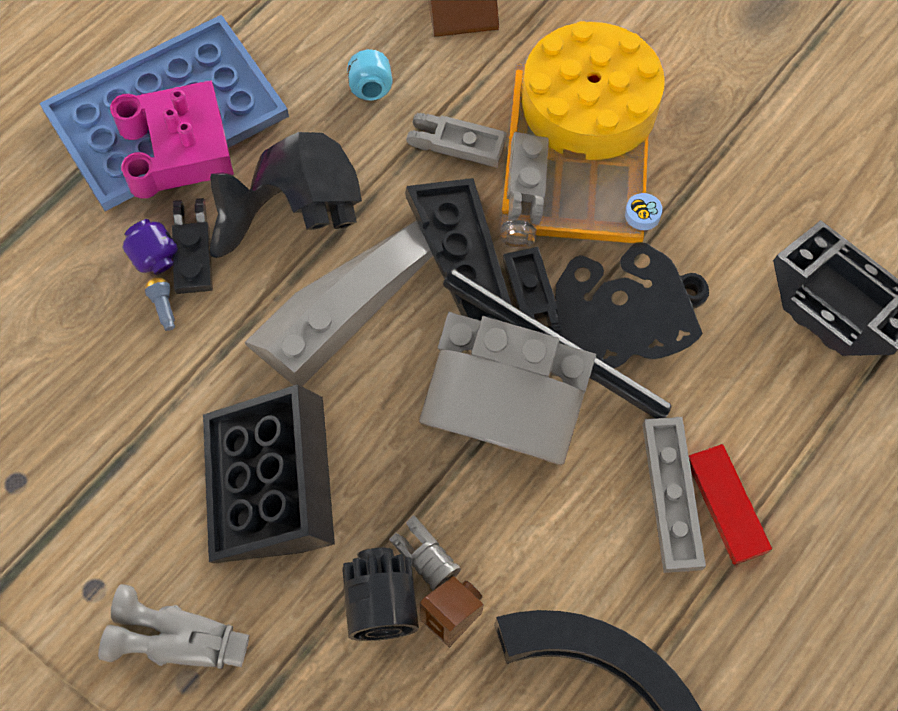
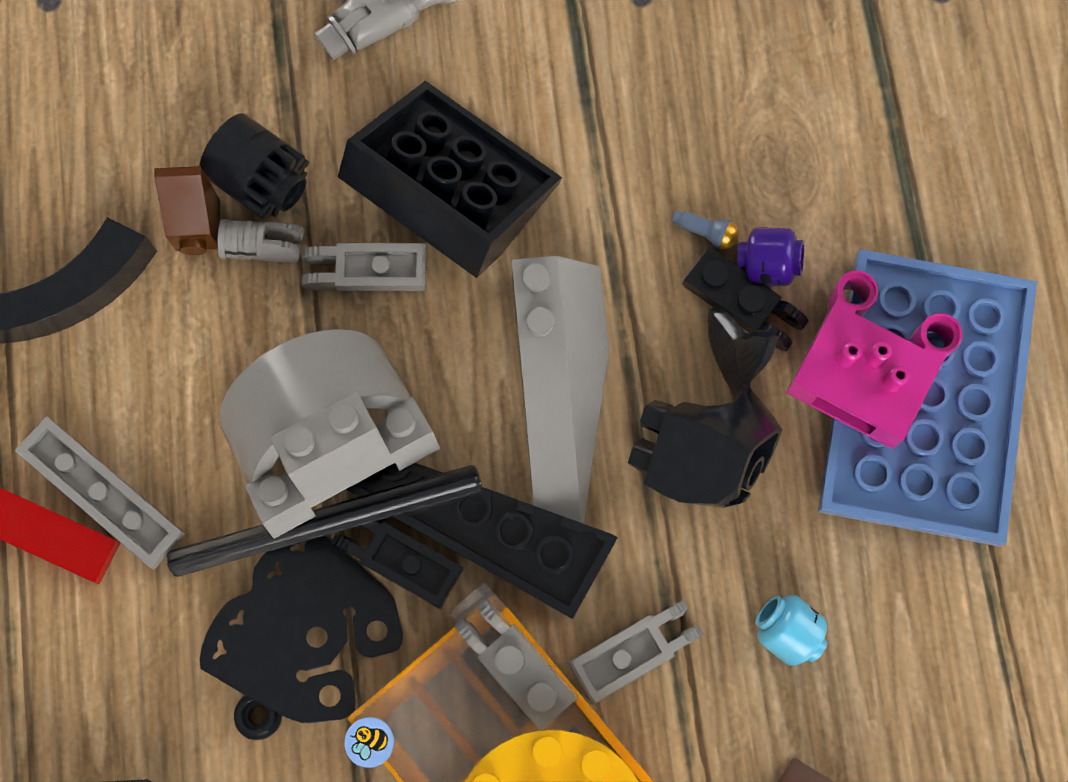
camera: 135 degrees right, 10 degrees up
none -> light grey hinge [301,243,427,291]

